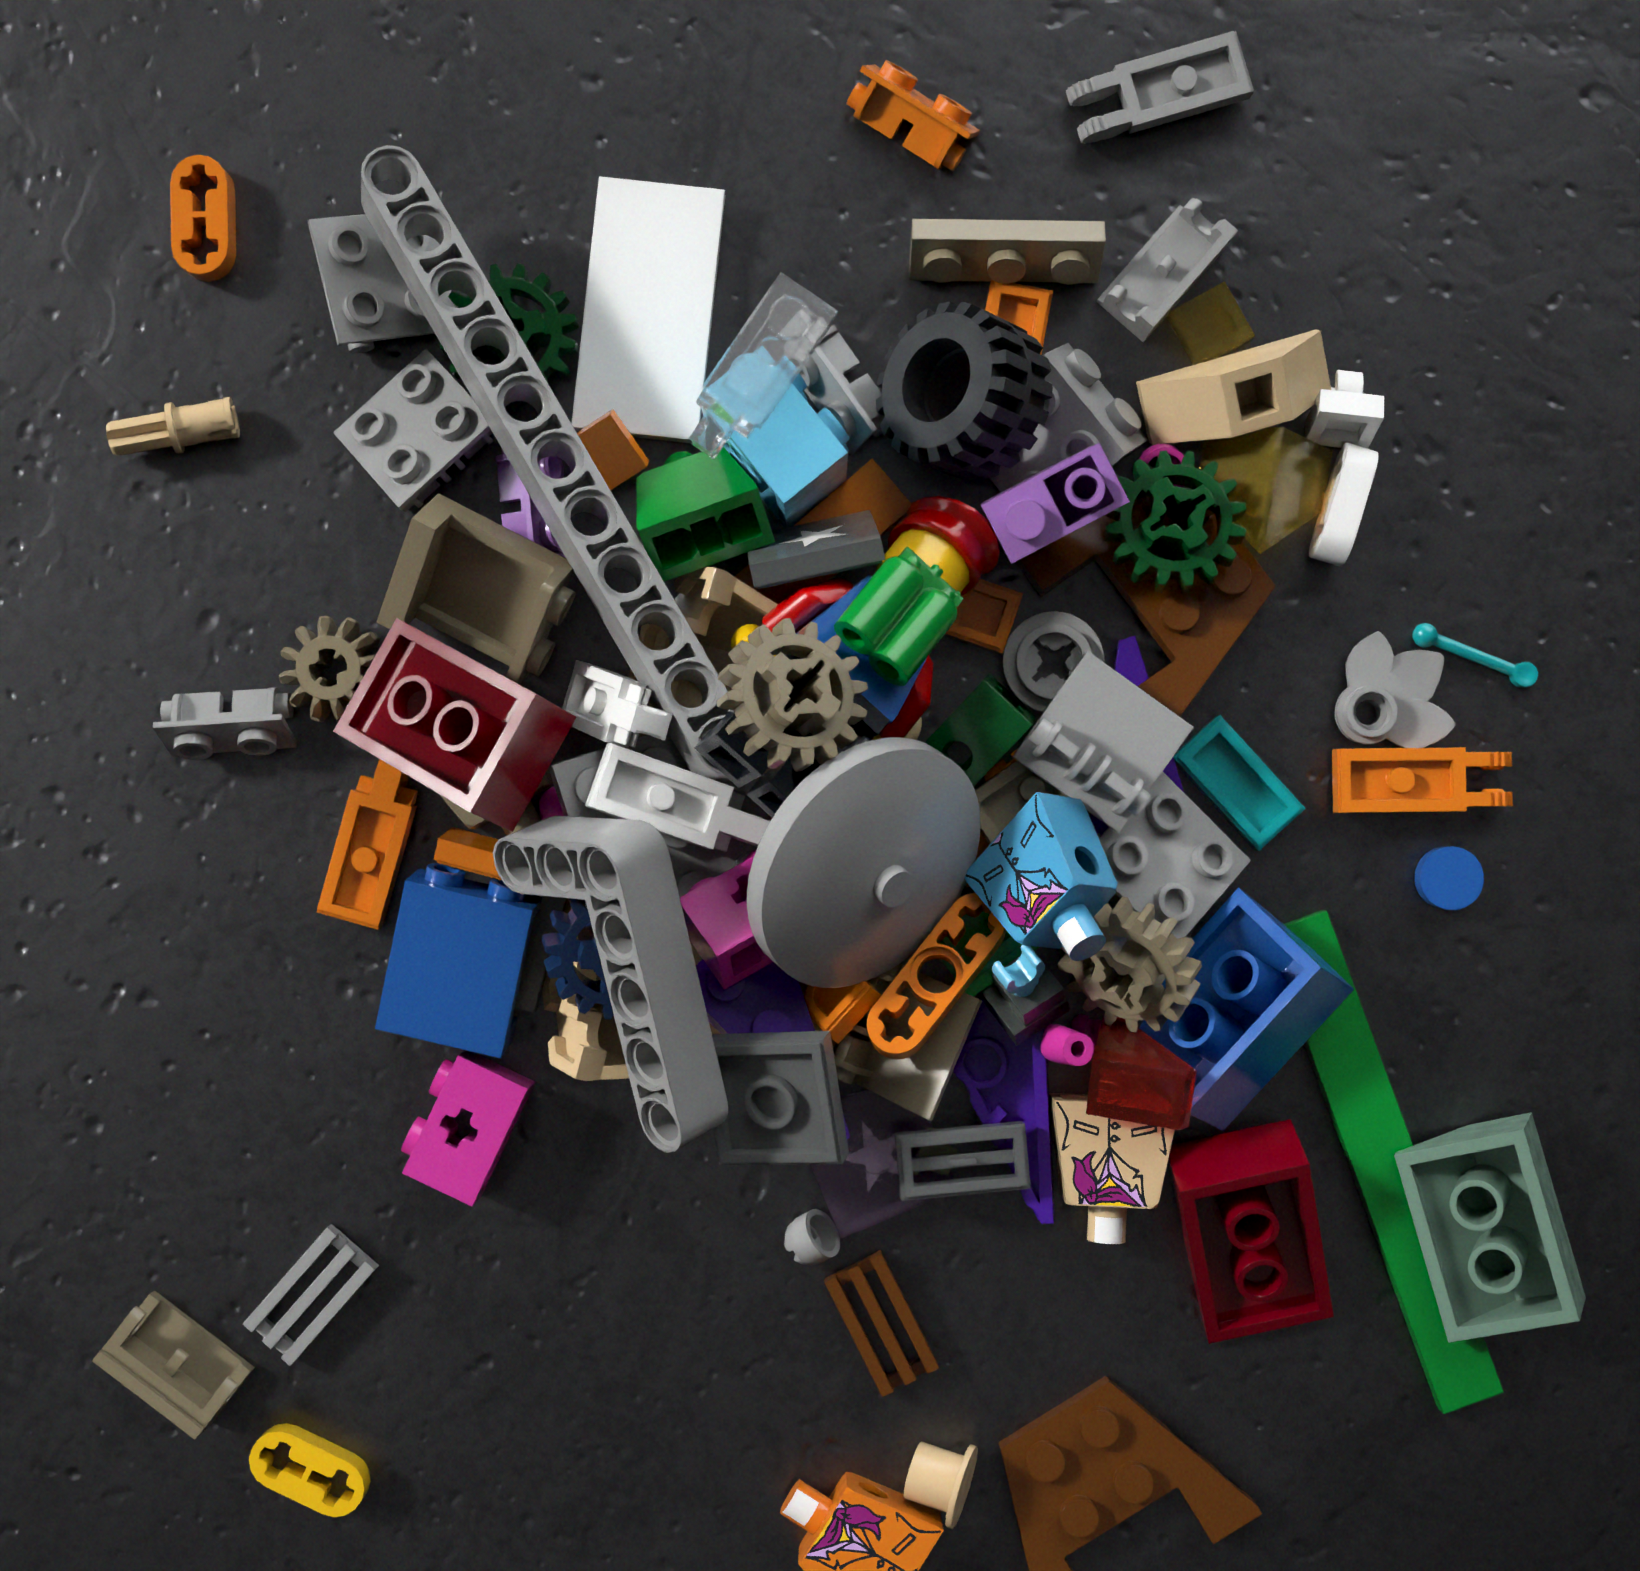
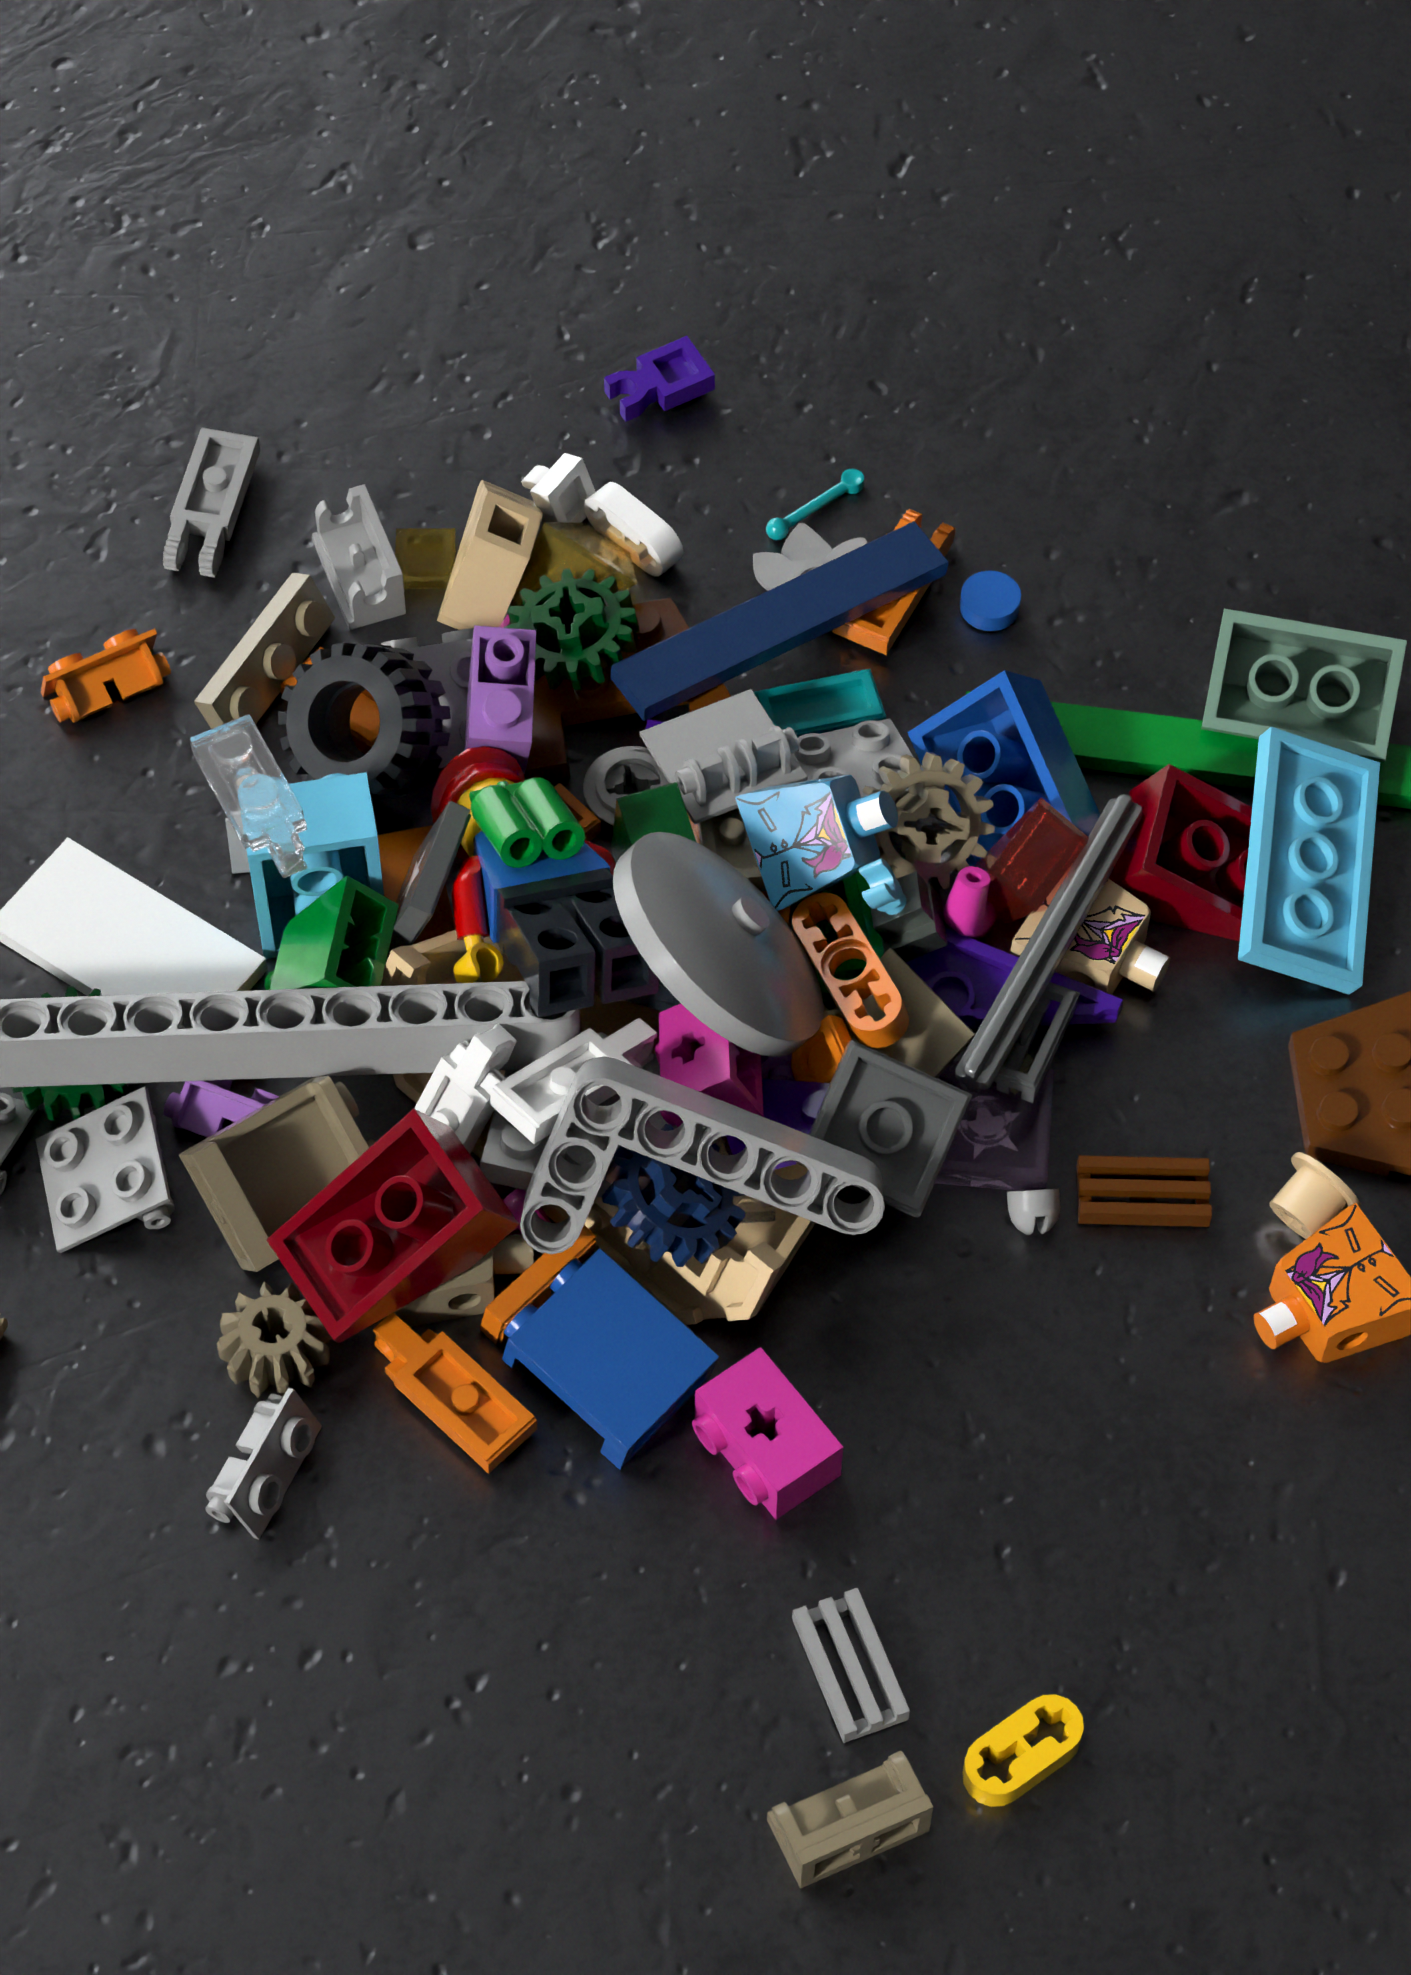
camera: 65 degrees left, 30 degrees down
dark tan gear [717,618,868,772] -> none
none -> dark purple plate [604,336,715,422]
none -> dark blue tile [611,521,948,721]
none -> dark grey axle [955,794,1143,1093]
none -> medium azure plate [1238,727,1380,995]

